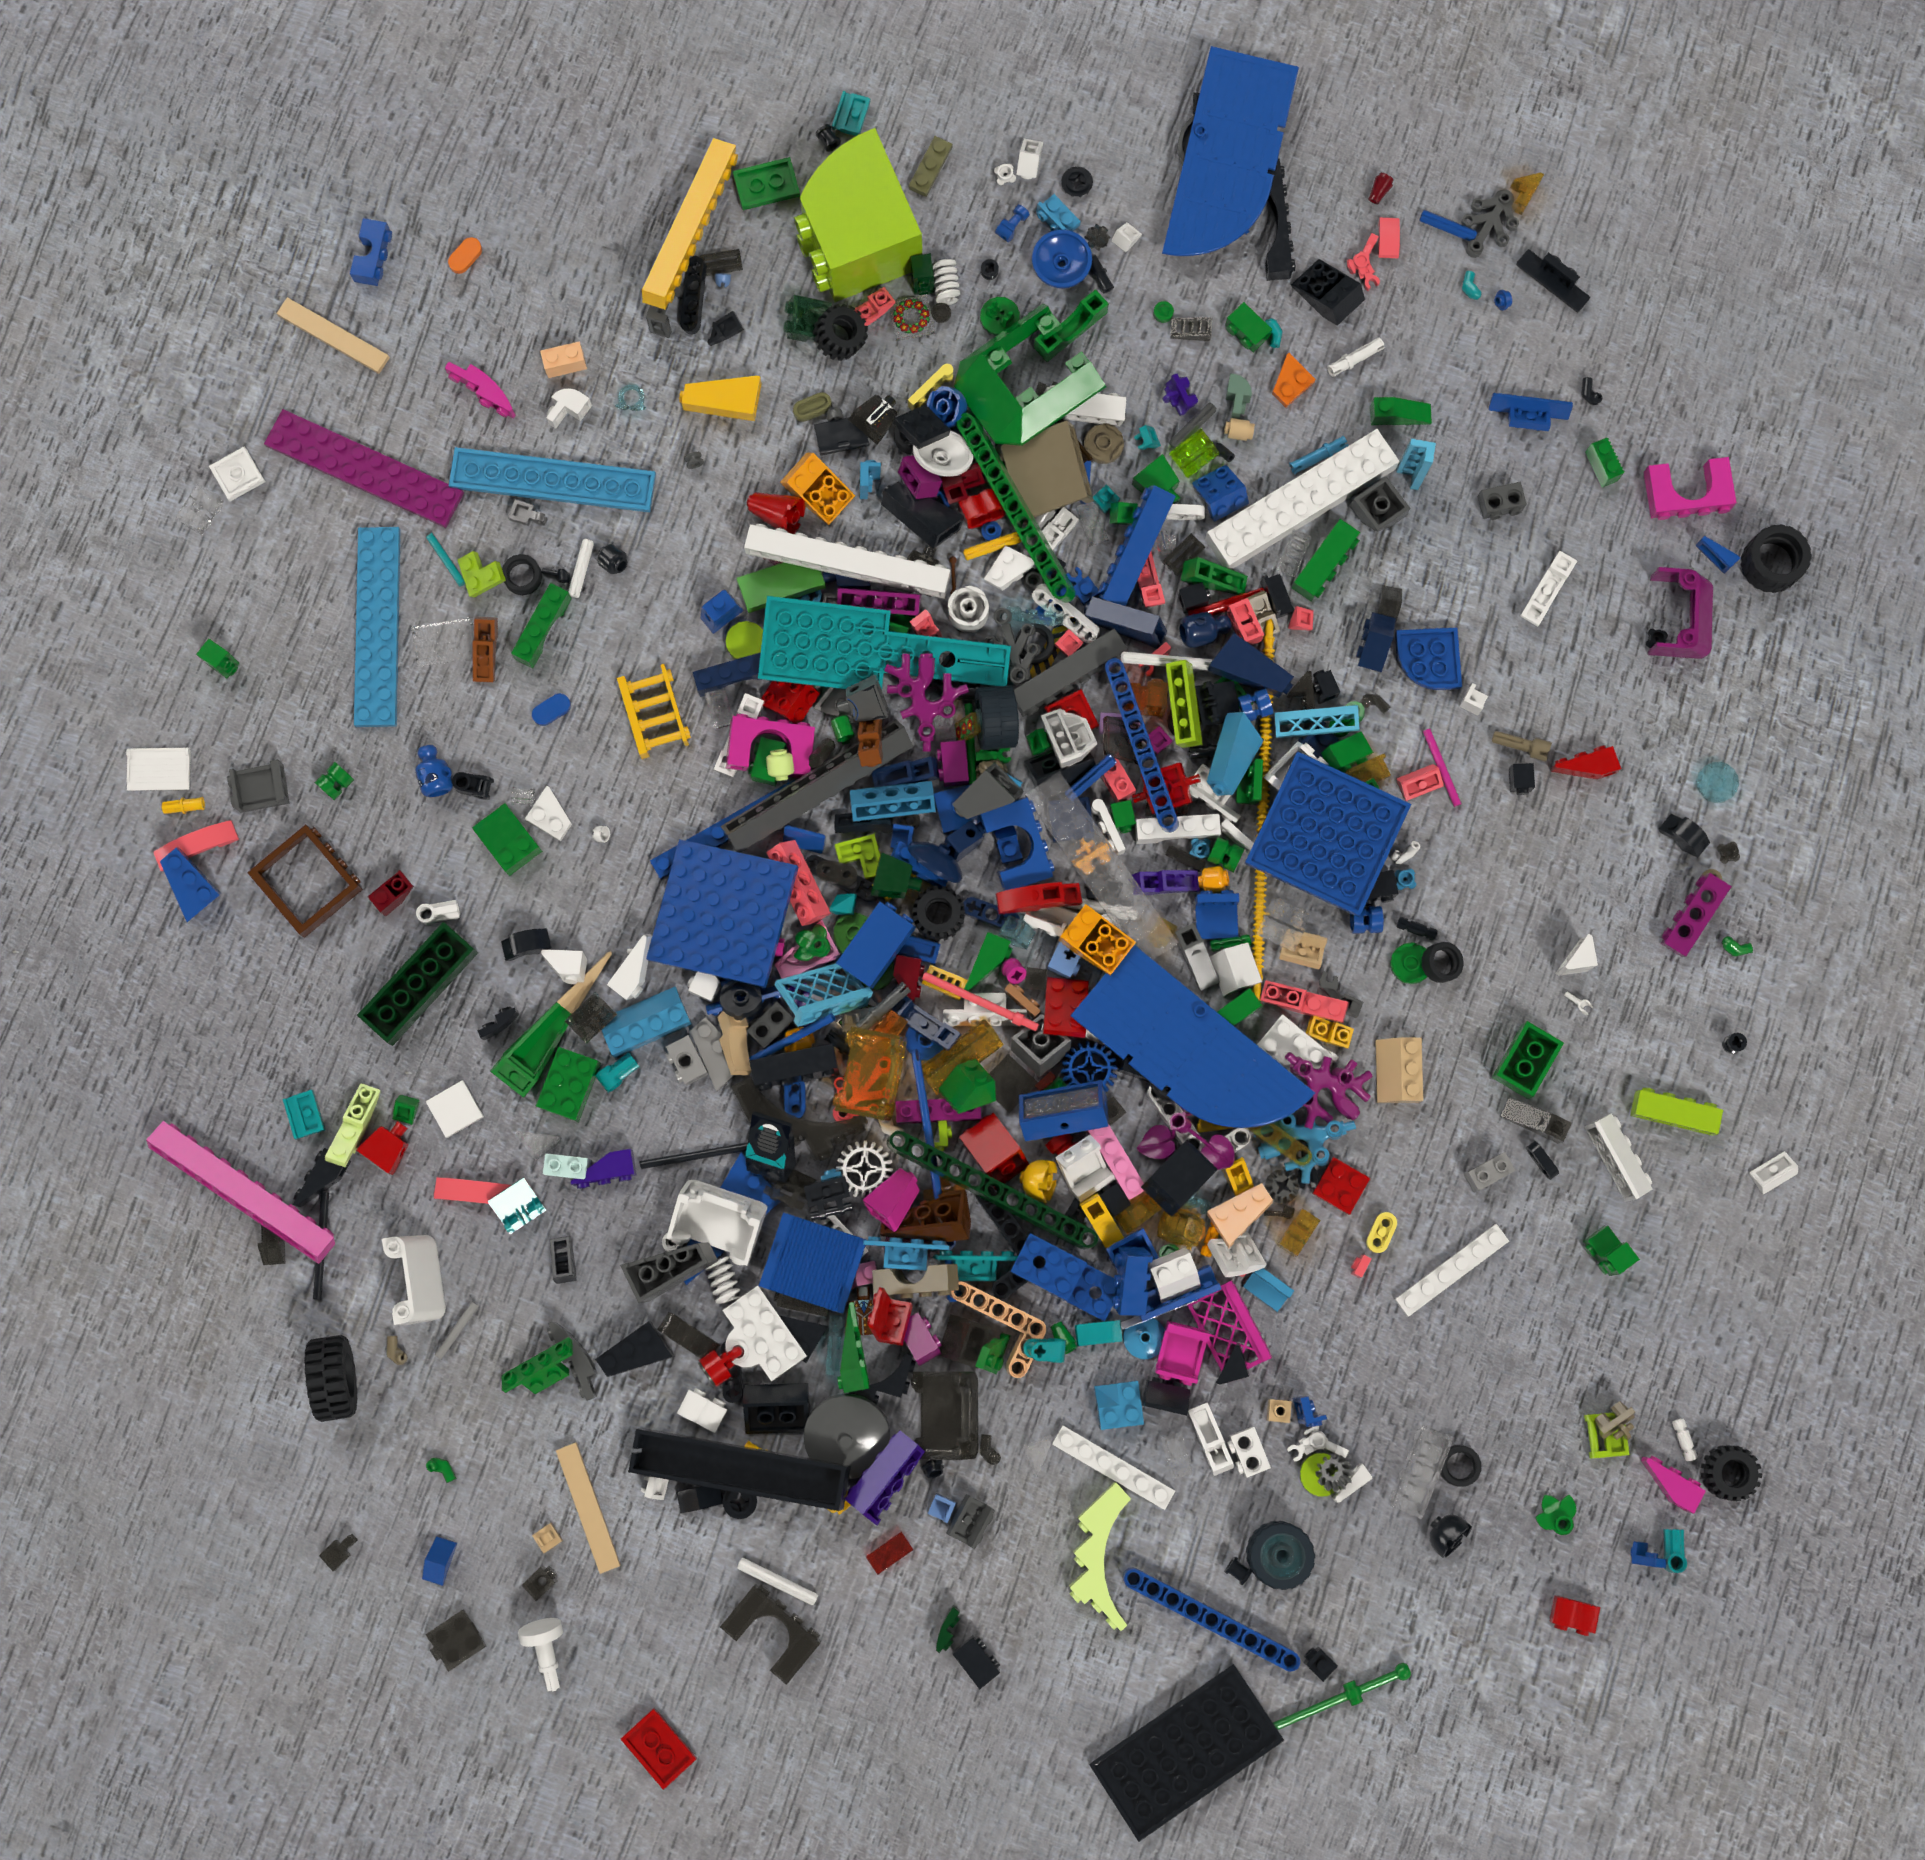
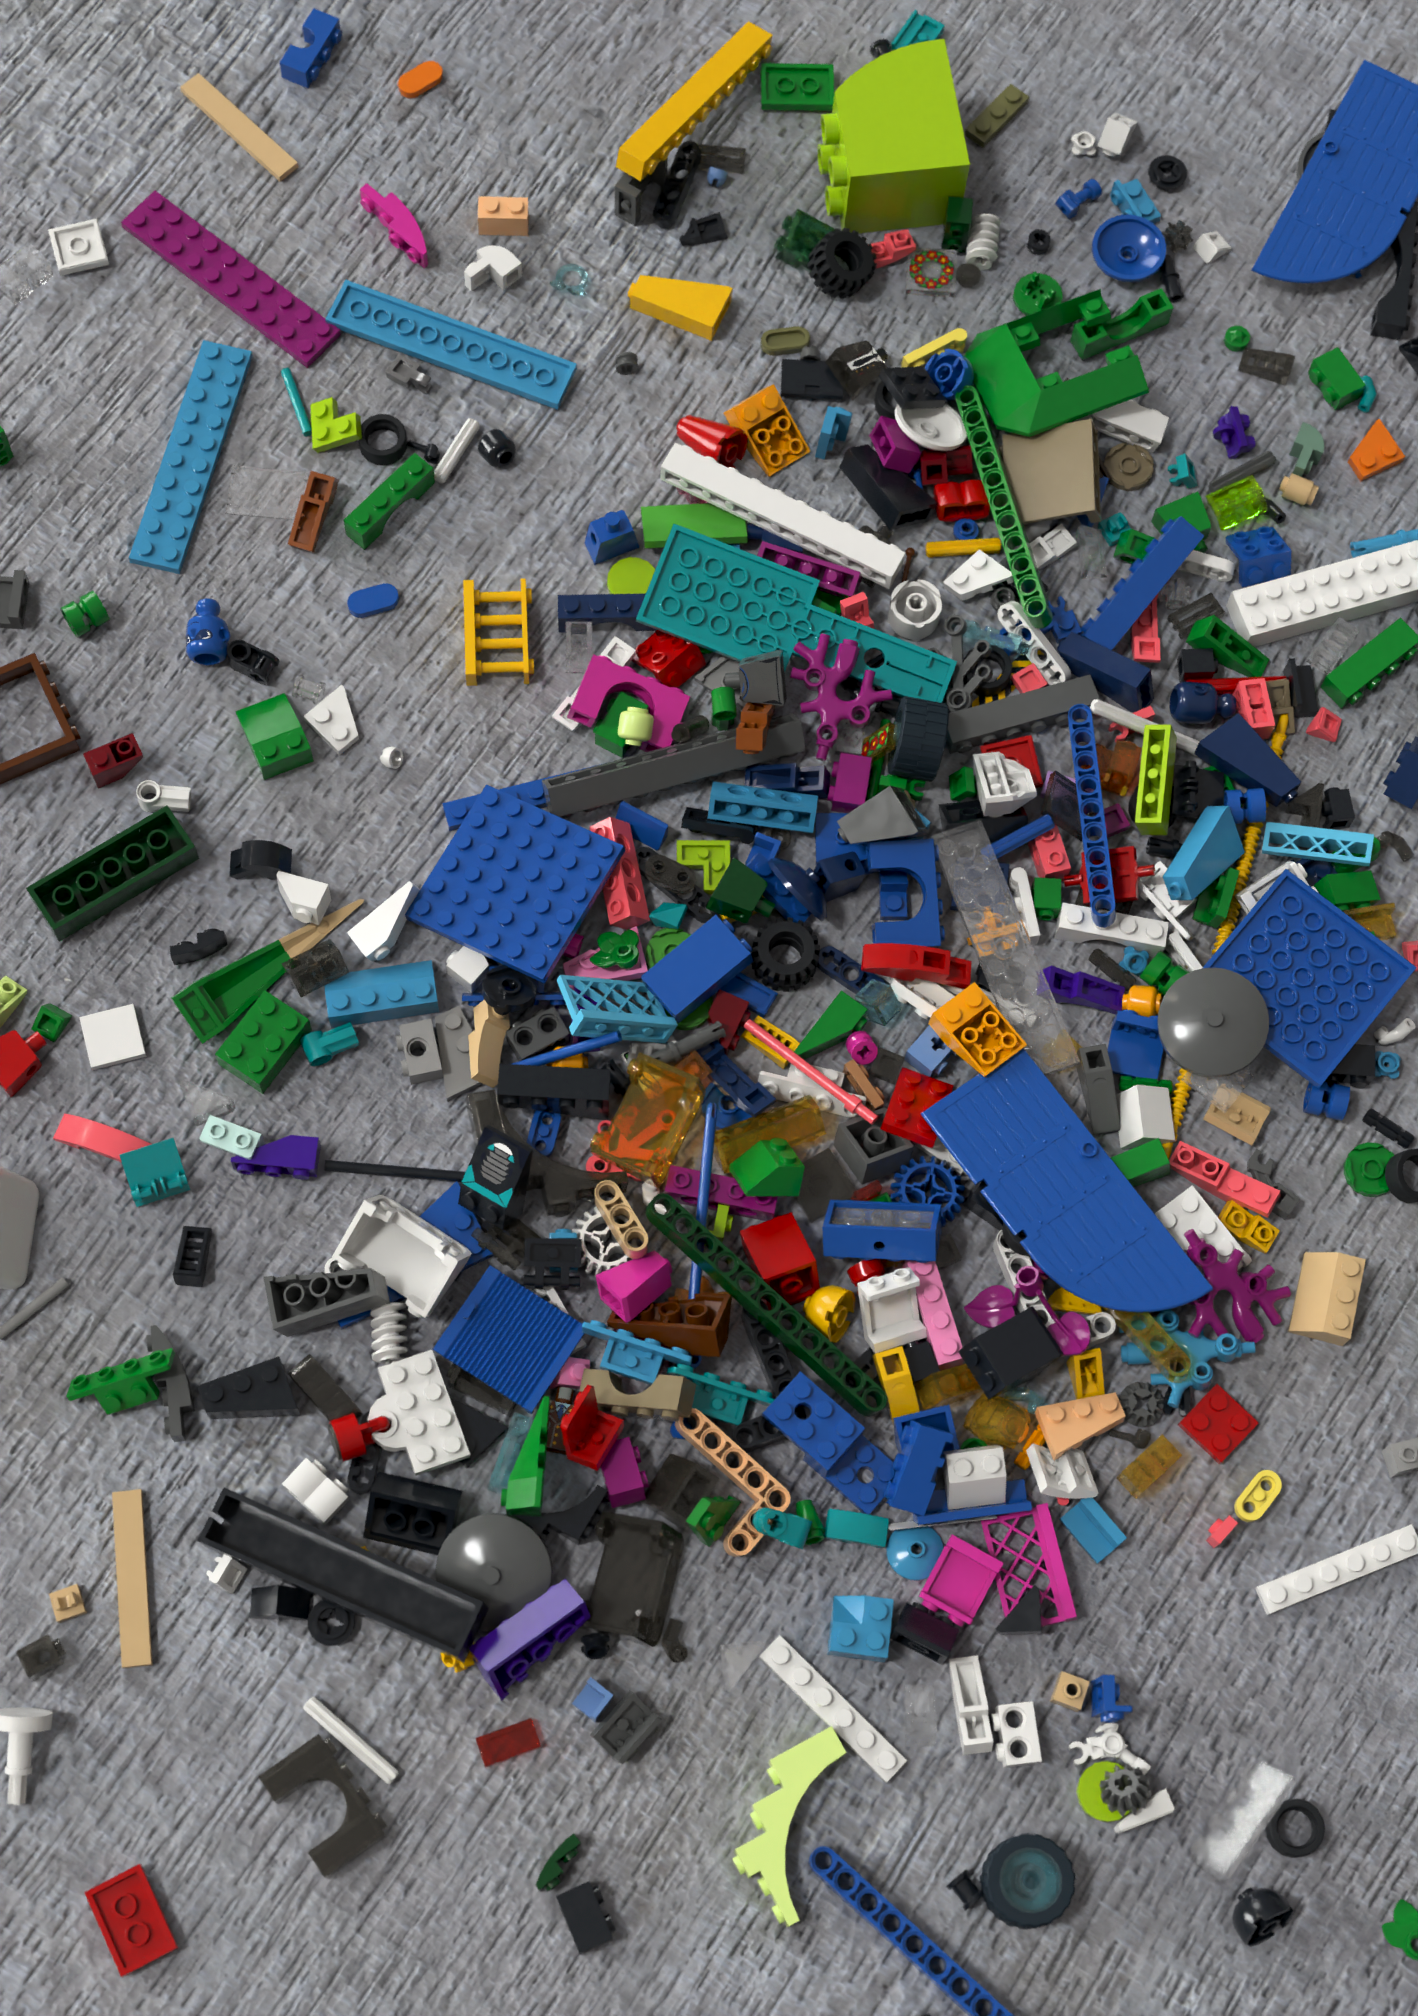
camera: 10 degrees right, 10 degrees down
none -> tan beam [595,1180,648,1259]
none -> dark grey dish [1157,968,1269,1077]

